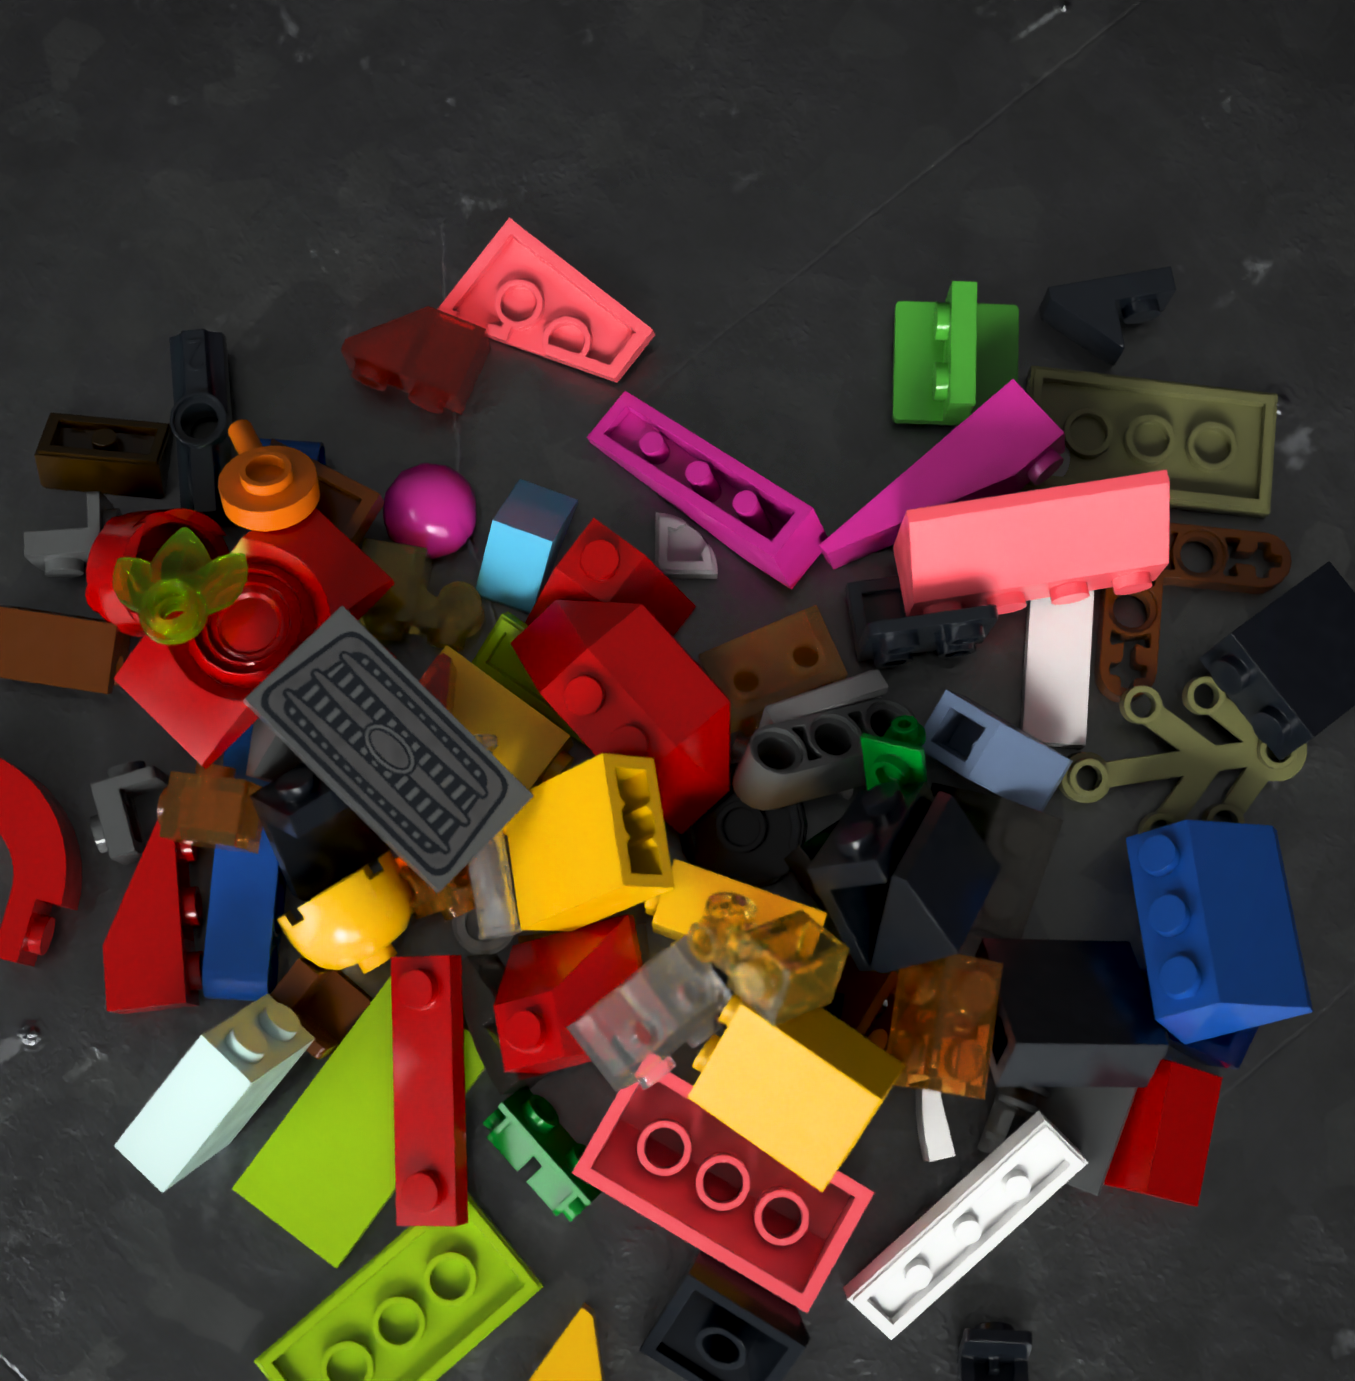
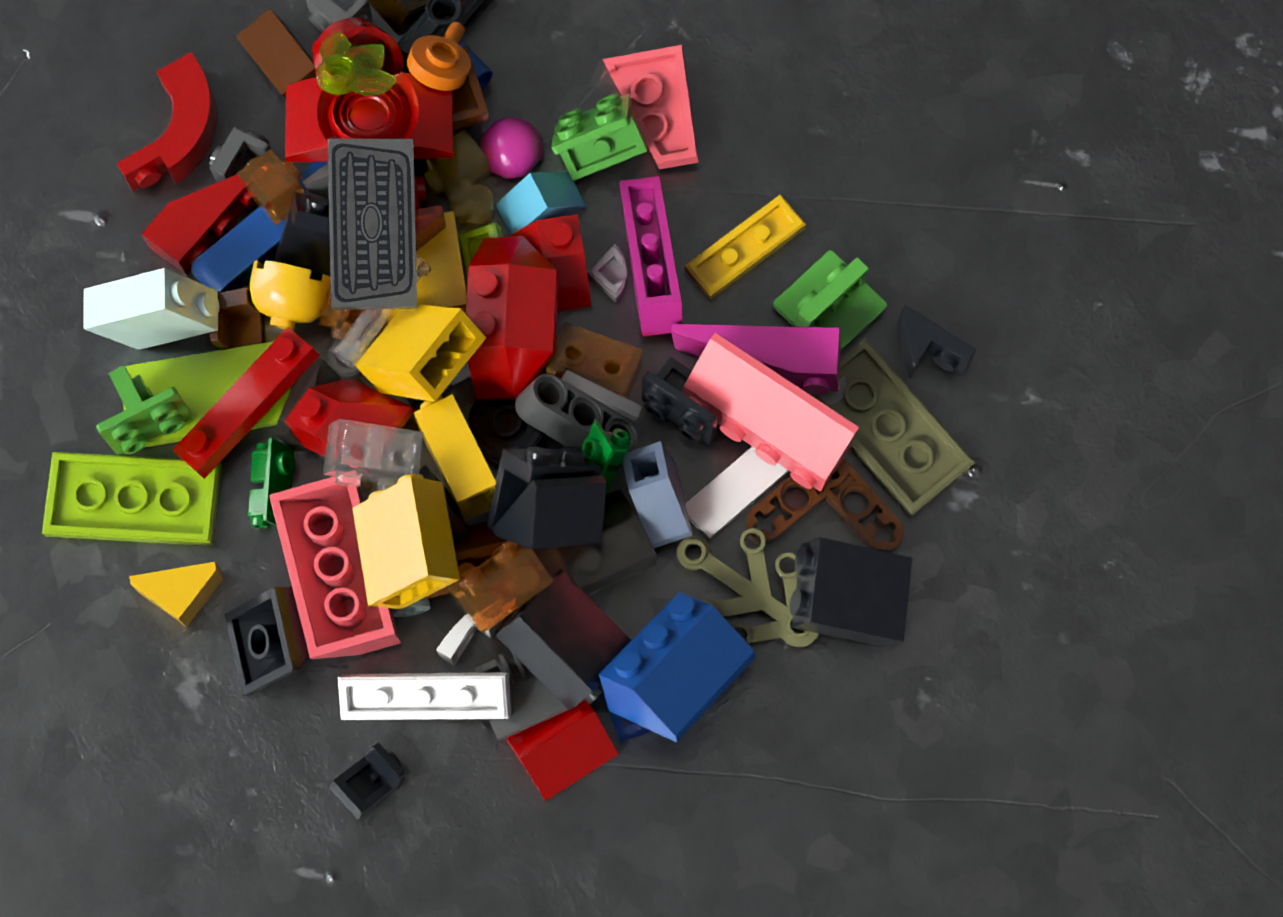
camera: 45 degrees right, 5 degrees down
clear red slope [341,306,491,414] -> none
clear yellow brick [687,891,849,1027] -> none
none -> bright green bracket [96,366,193,455]
none -> bright green bracket [551,94,648,181]
none -> yellow tile [685,194,806,300]

